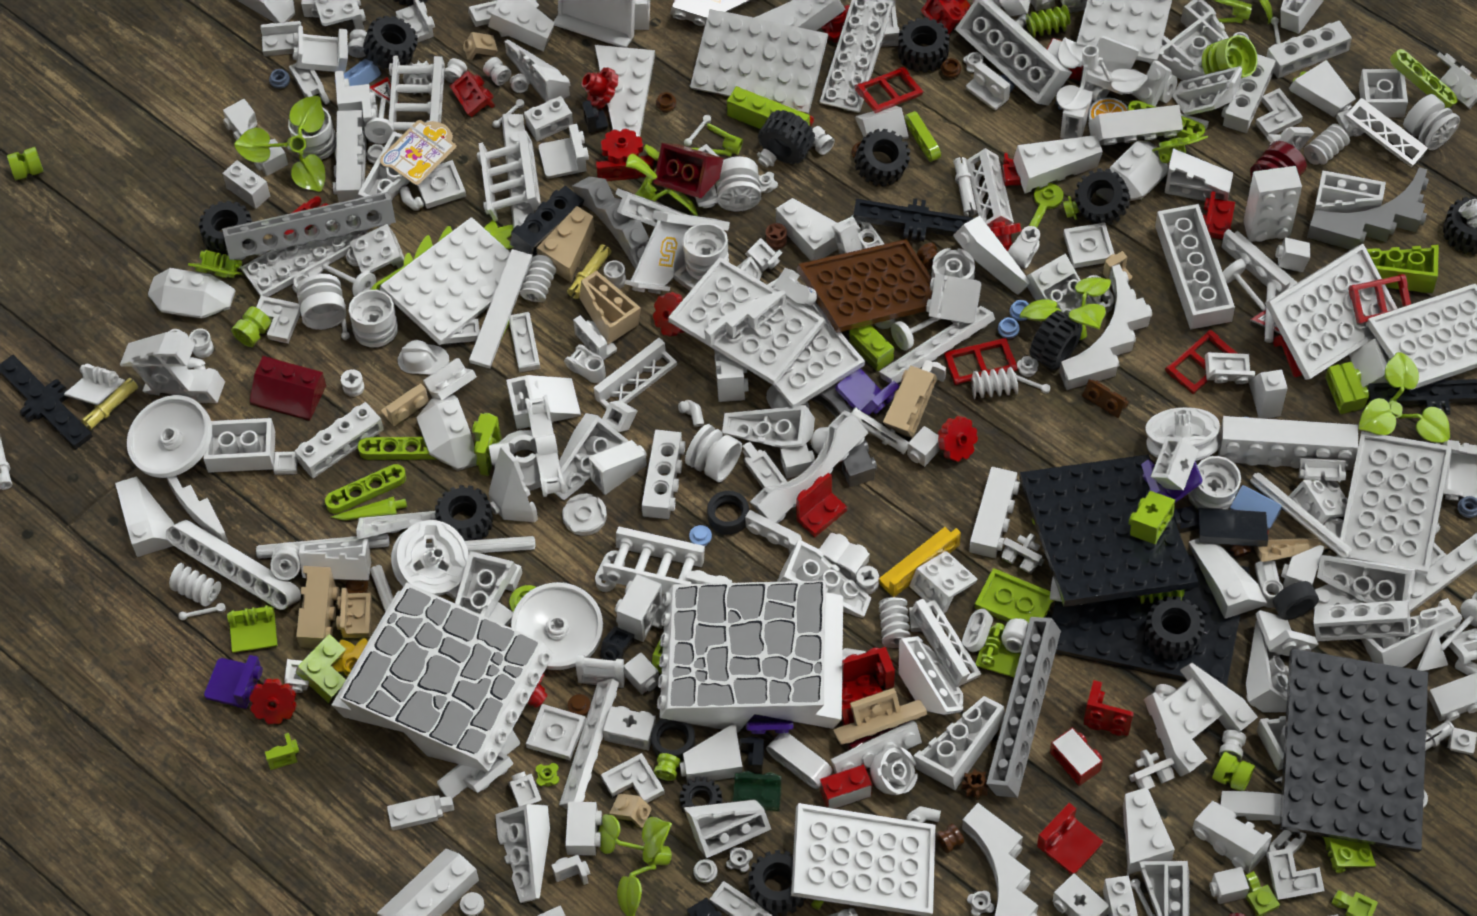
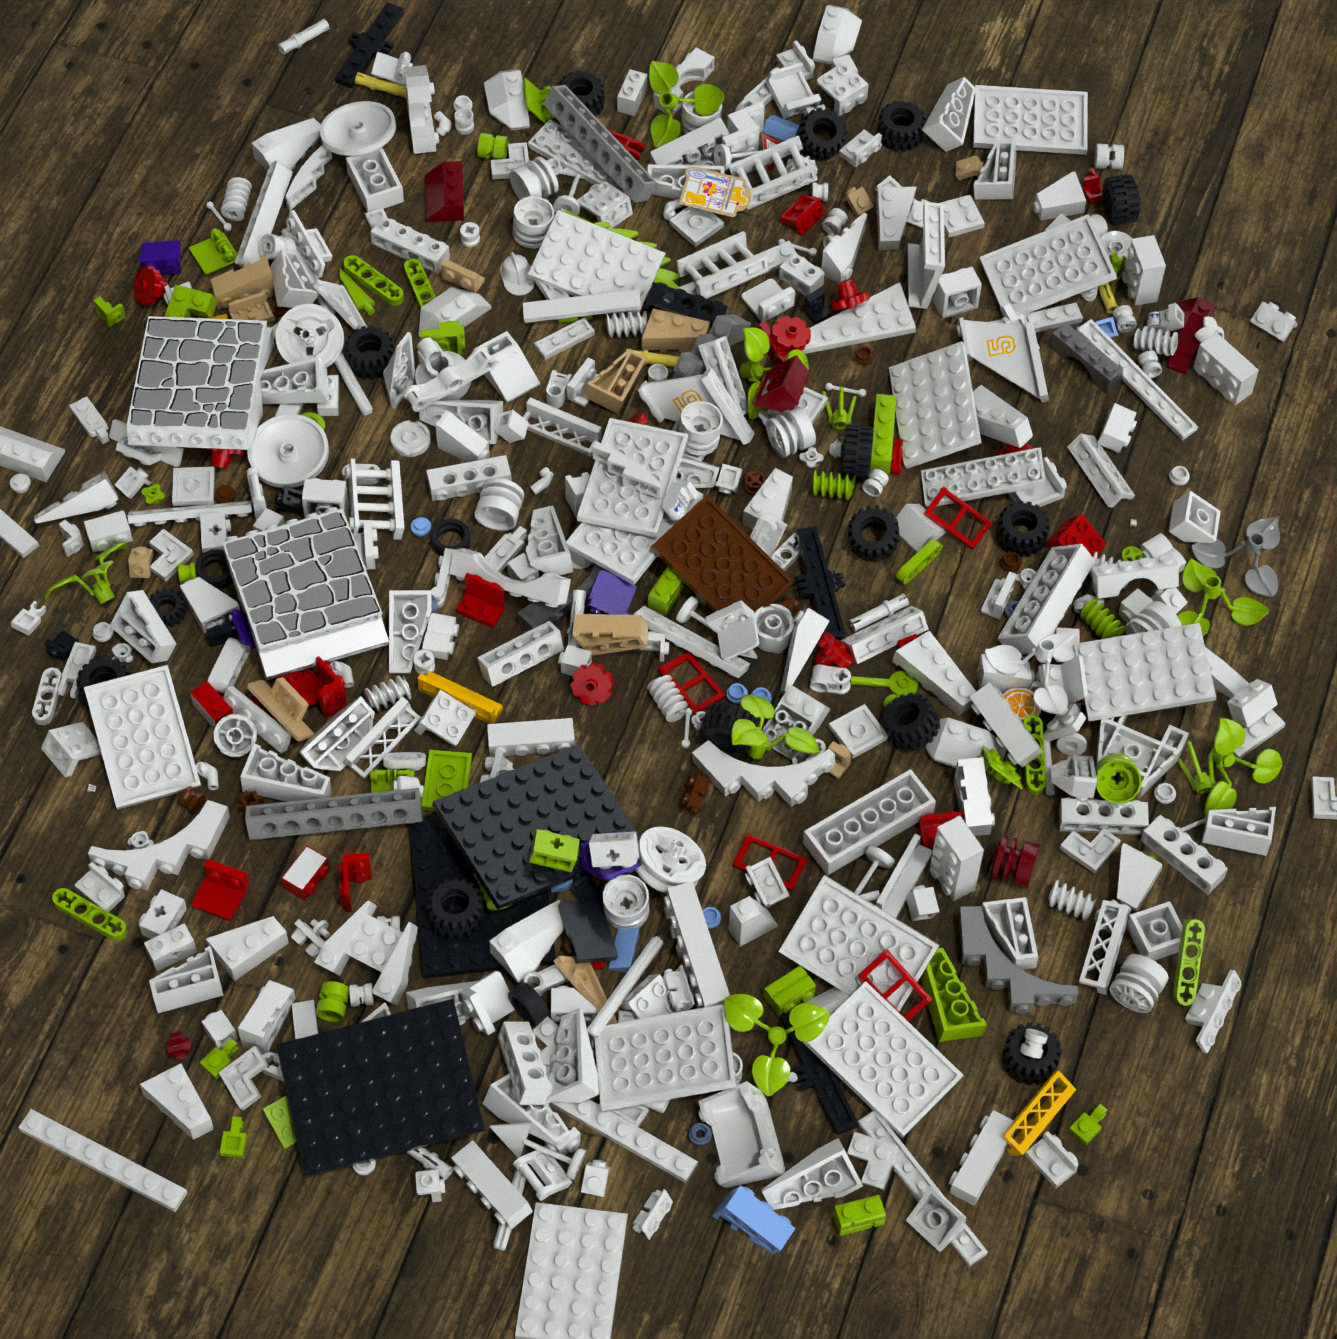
camera: 65 degrees right, 0 degrees up
sand blue plate [269,69,290,88] -> none
white bracket [423,358,477,400] -> none
clear green bracket [733,771,782,811] -> none
white bracket [1267,127,1314,151] -> none
none -> white bracket [286,210,332,278]
none -> white brick [477,621,564,687]
none -> lime piece [812,470,855,501]

